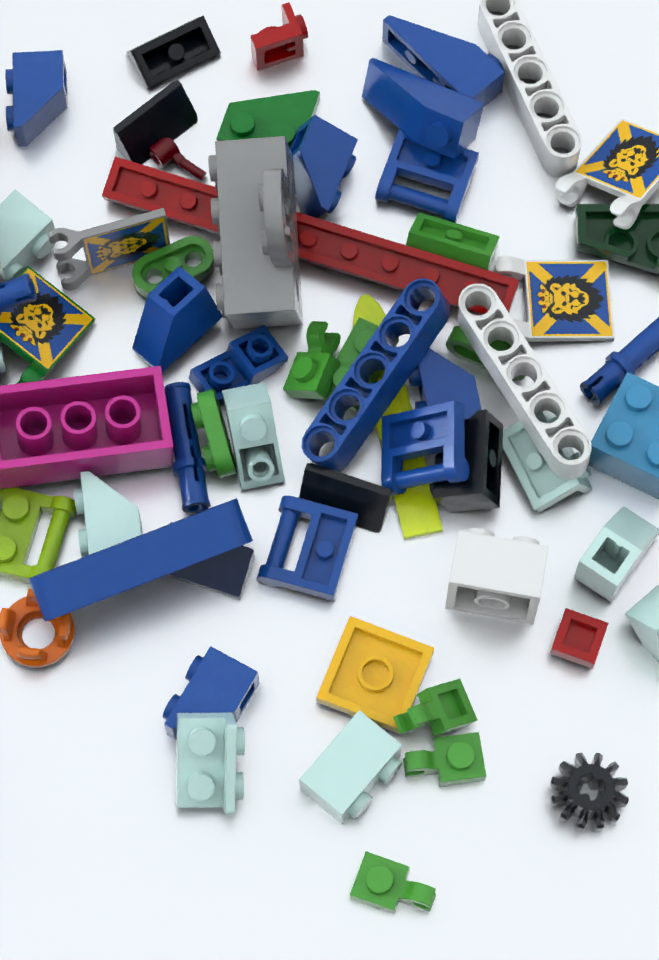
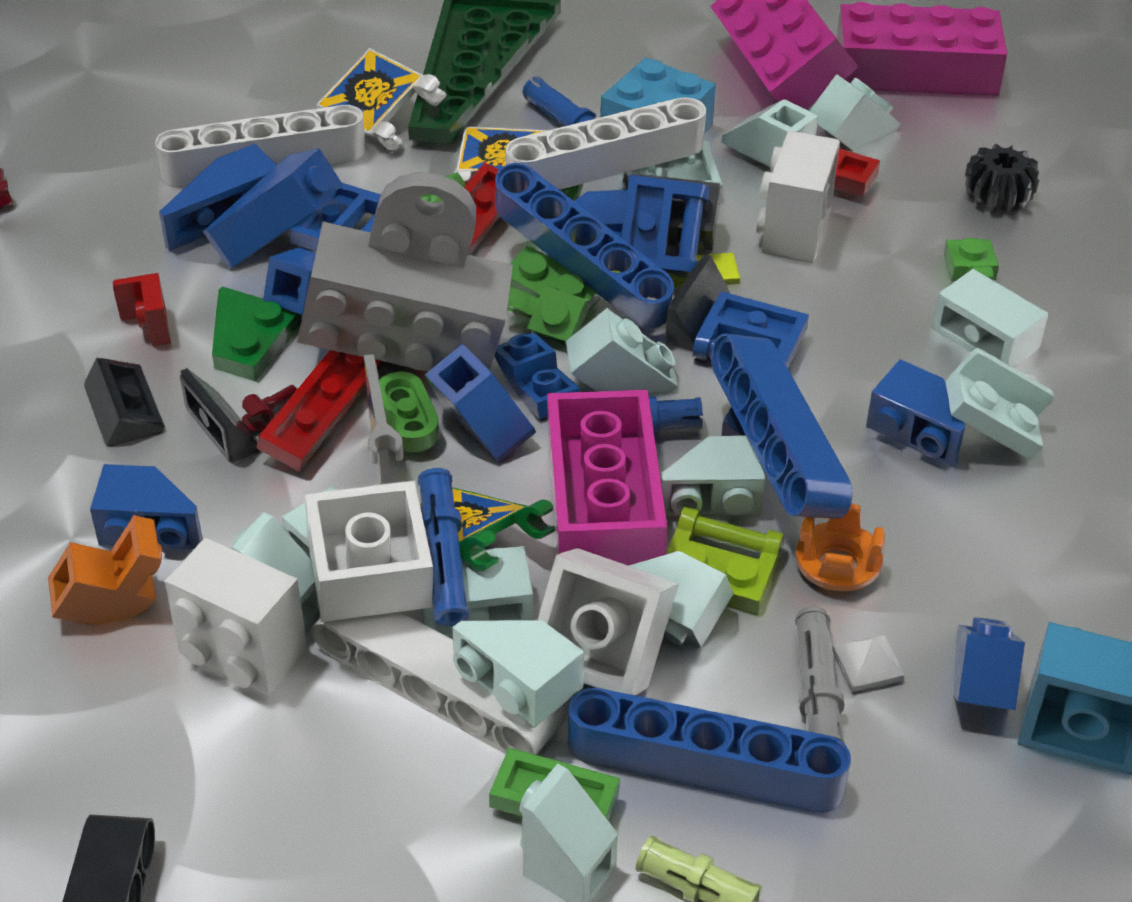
camera: 85 degrees left, 25 degrees down
bright green plate [191,389,237,478] -> none
yellow plate [316,616,434,734] -> none
bright green plate [350,851,436,914] -> none
bright green plate [393,678,478,736] -> none

